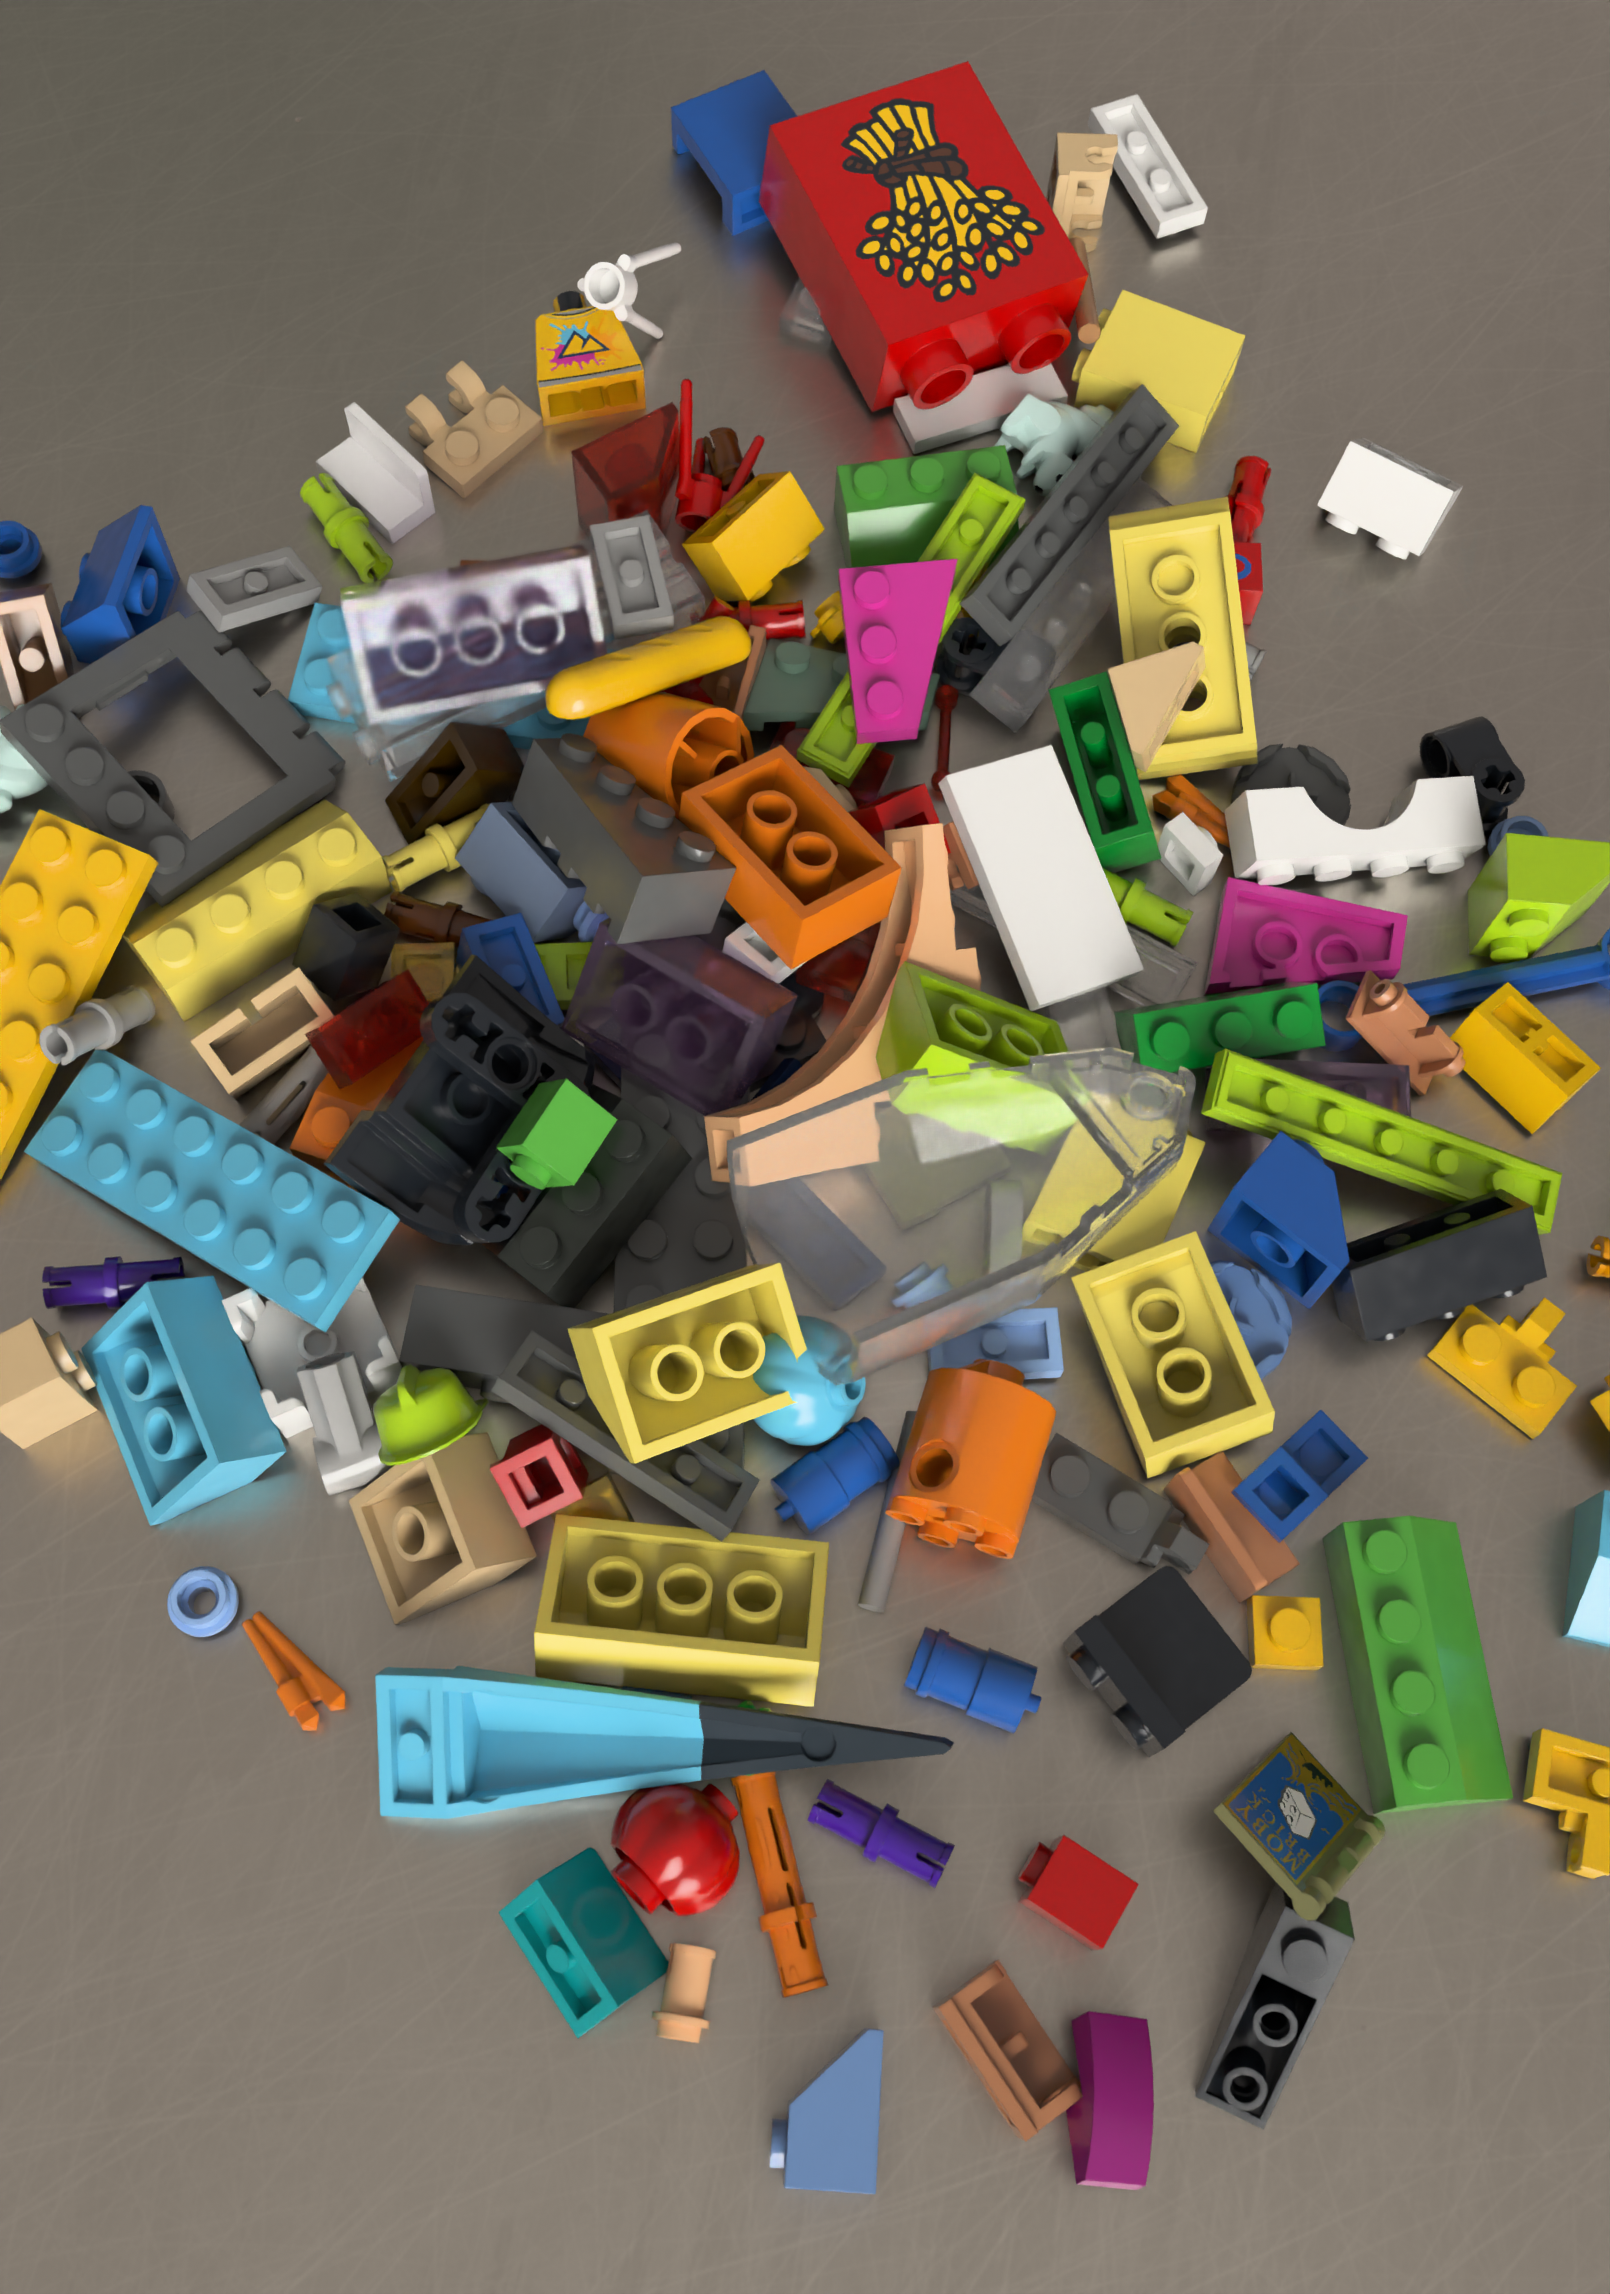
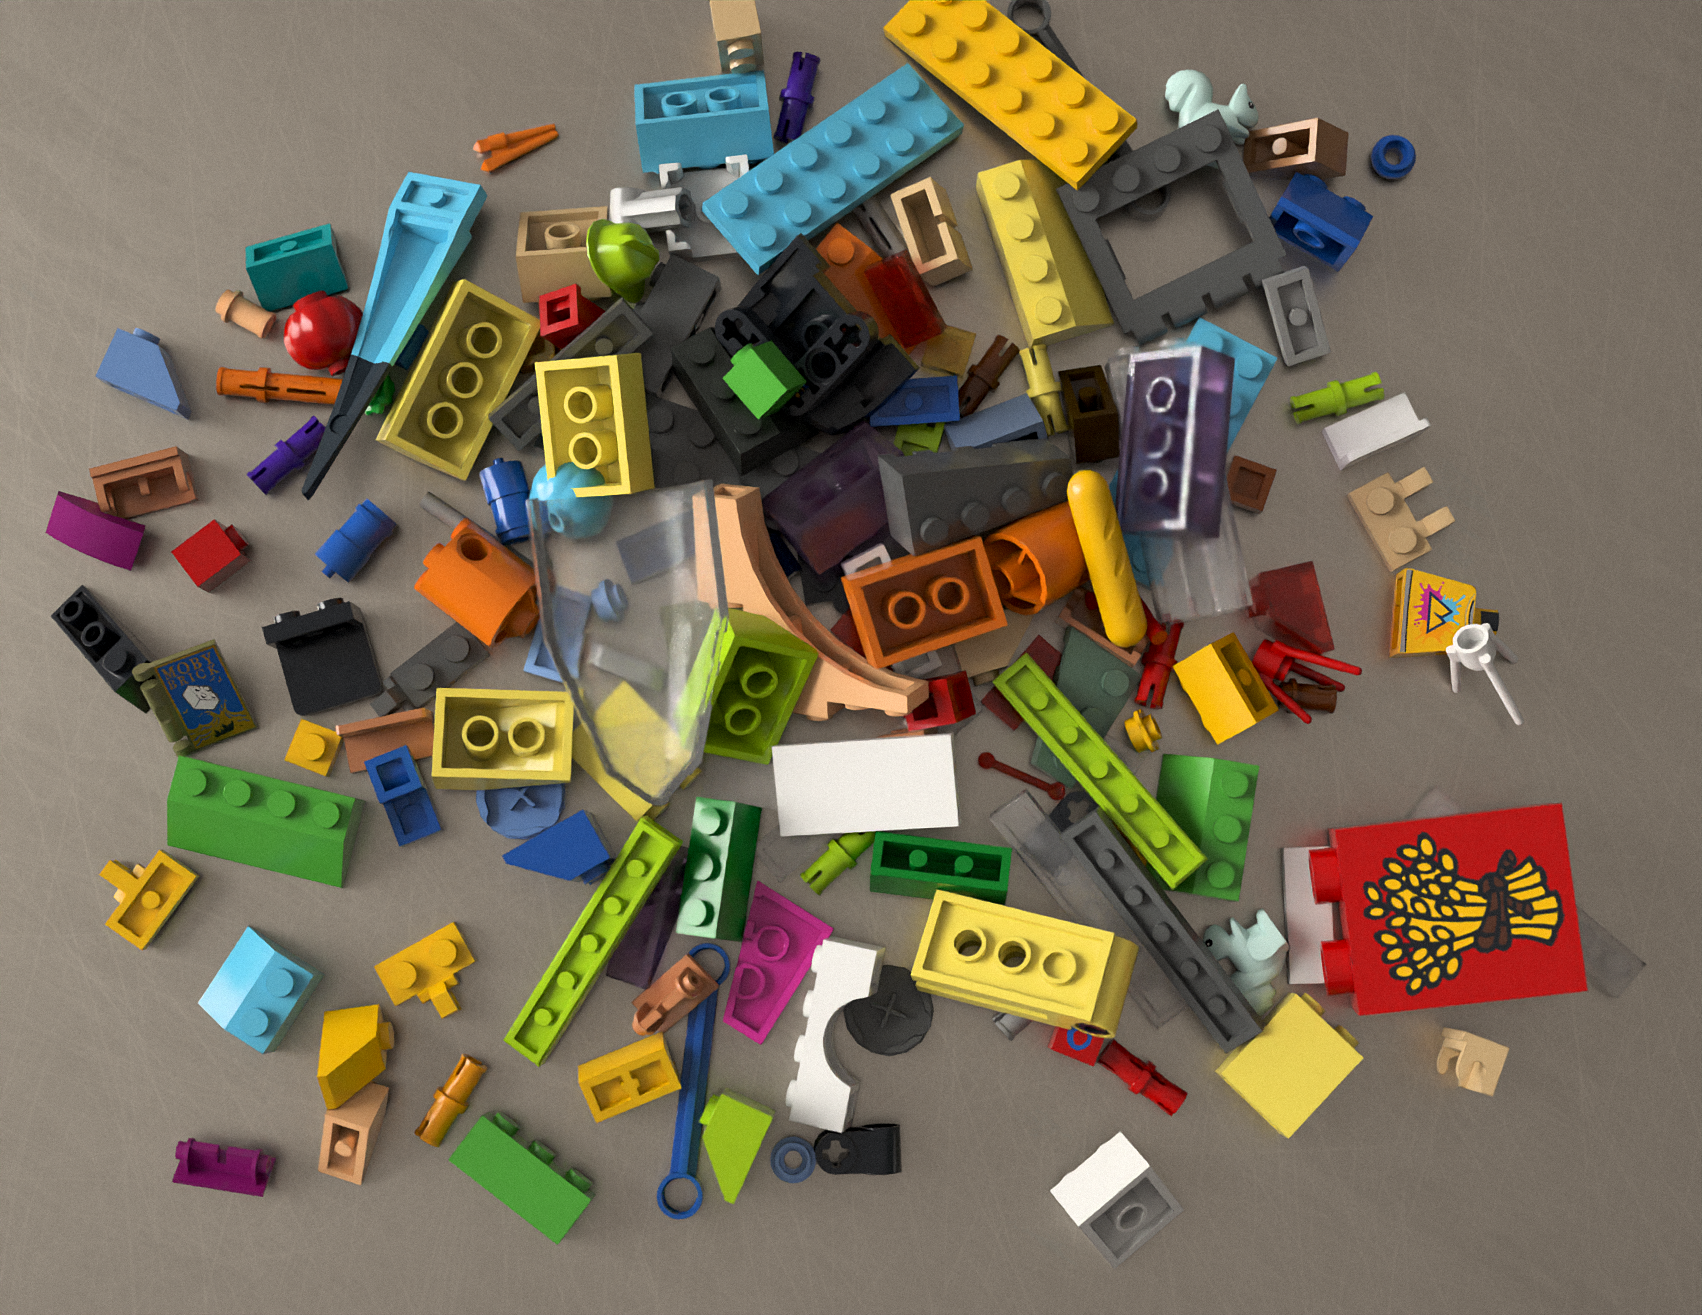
camera: 115 degrees right, 15 degrees up
light grey pin [39,985,155,1065] -> none
light blue plate [167,1566,239,1637] -> none
black brick [292,892,400,1001] -> none
light grey plate [590,515,674,640] -> none
blue panel [671,70,797,236] -> none
dark pink wing [838,559,958,744] -> none
medium nougat bar [1069,237,1101,344] -> none
white plate [1088,94,1208,239] -> none
tan slope [1108,642,1206,772] -> none
orange piece [1152,774,1230,848] -> none
white plate [1158,812,1223,896] -> none
black brick [1331,1189,1547,1342] -> none

